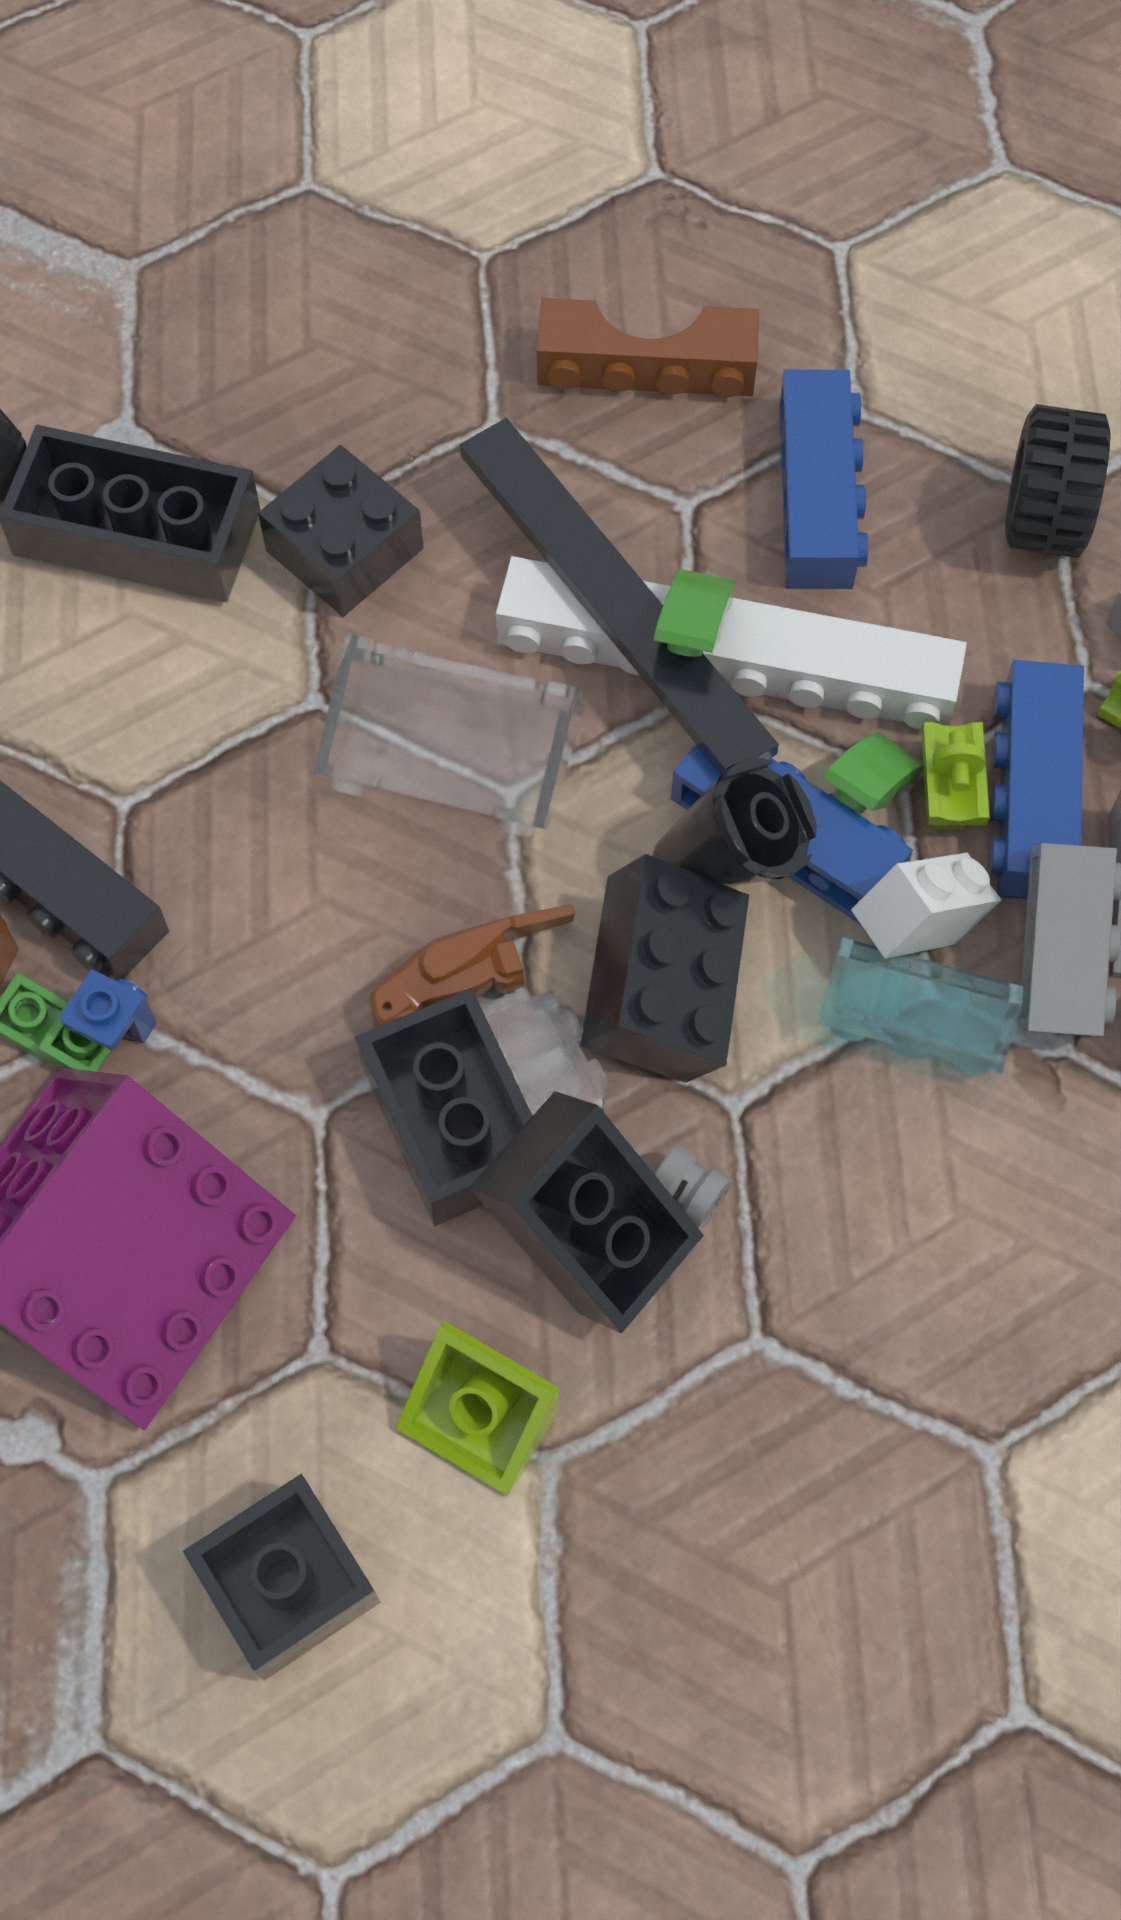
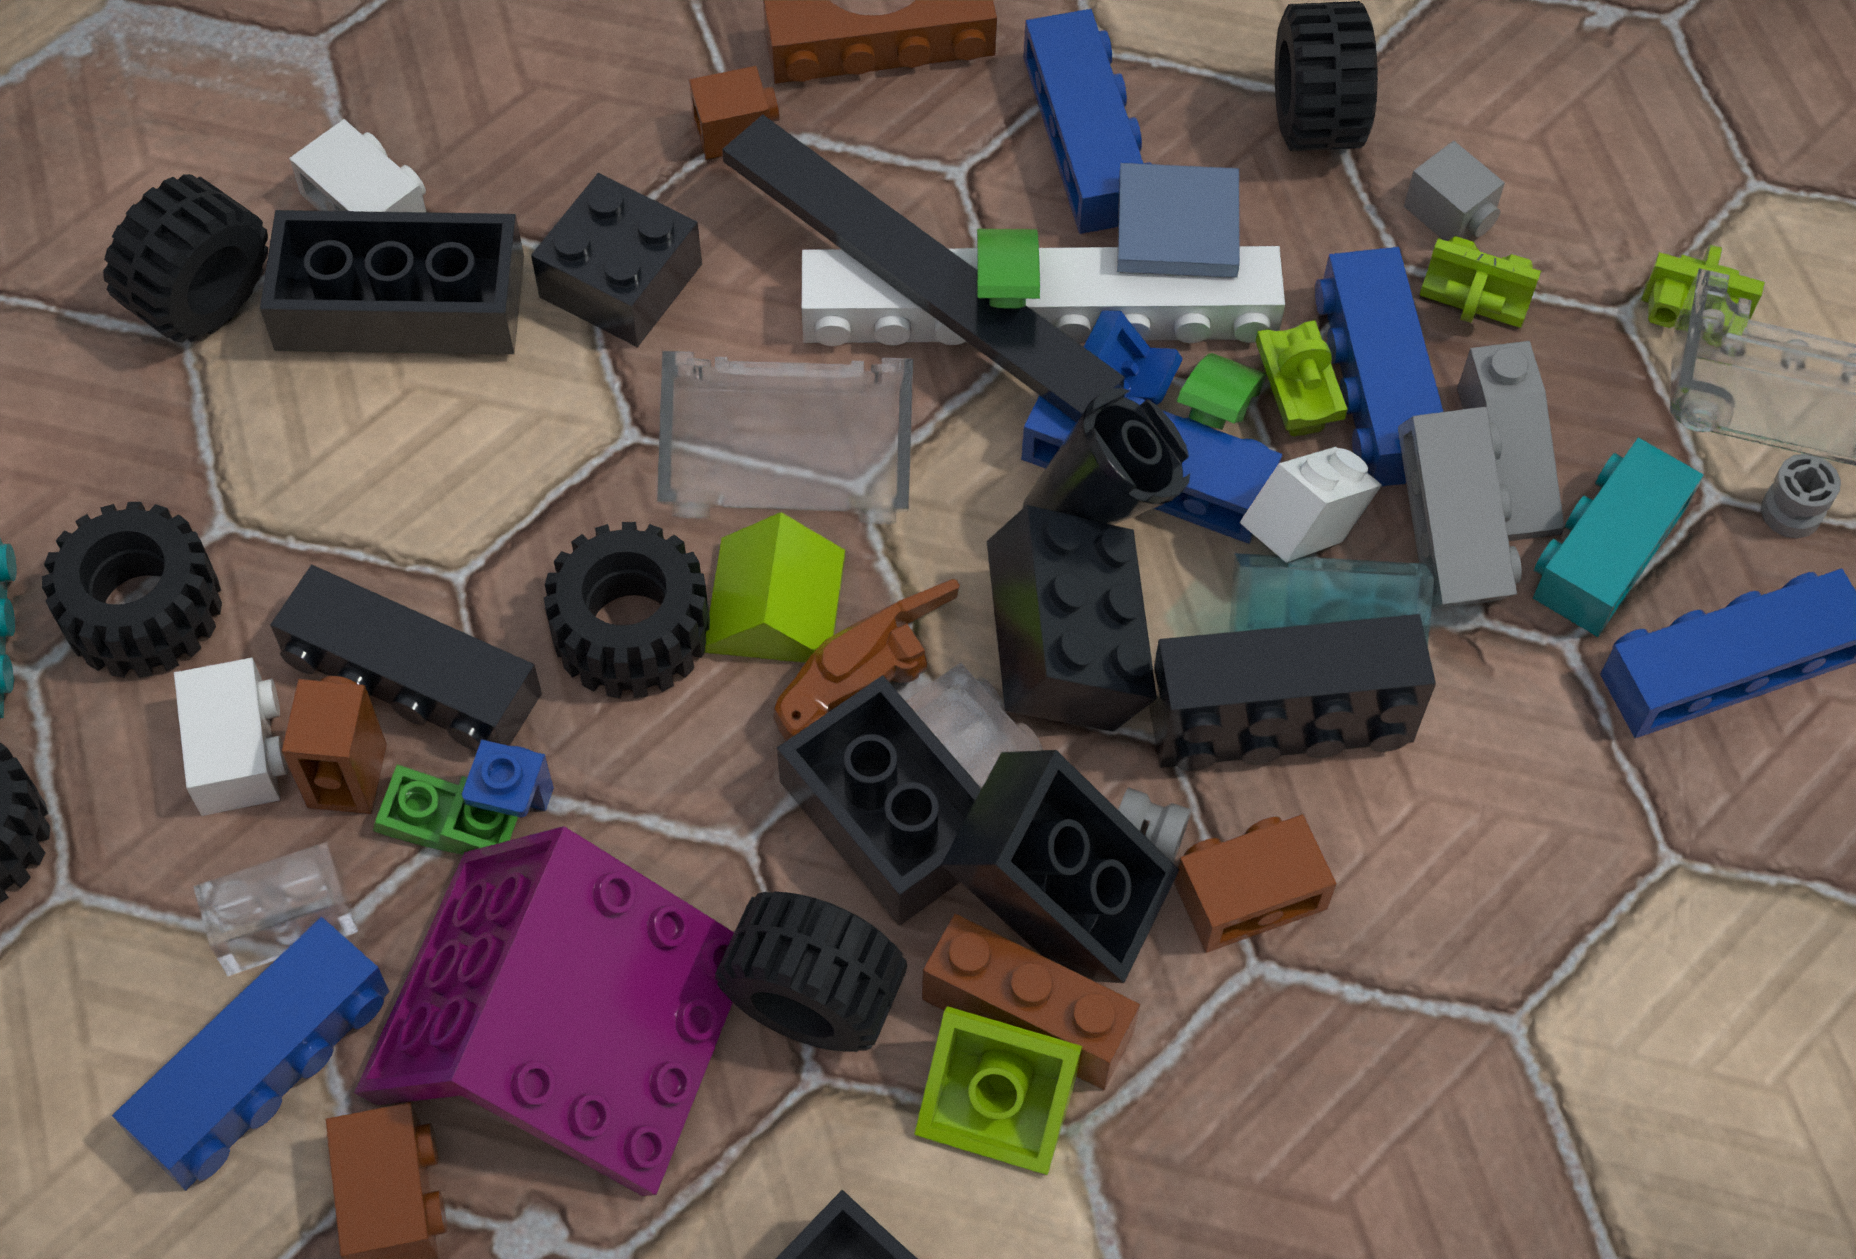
camera: 15 degrees left, 5 degrees down
none -> white brick [289,119,426,212]
none -> black tyre [544,522,710,698]
none -> dark orange brick [689,66,779,160]
none -> lime slope [704,512,845,663]
none -> black tyre [715,891,908,1052]
none -> dark orange brick [922,913,1140,1090]
none -> blue bracket [1084,310,1183,405]
none -> sand blue tile [1117,163,1240,277]
none -> black brick [1149,614,1436,771]
none -> dark orange brick [1174,814,1337,953]

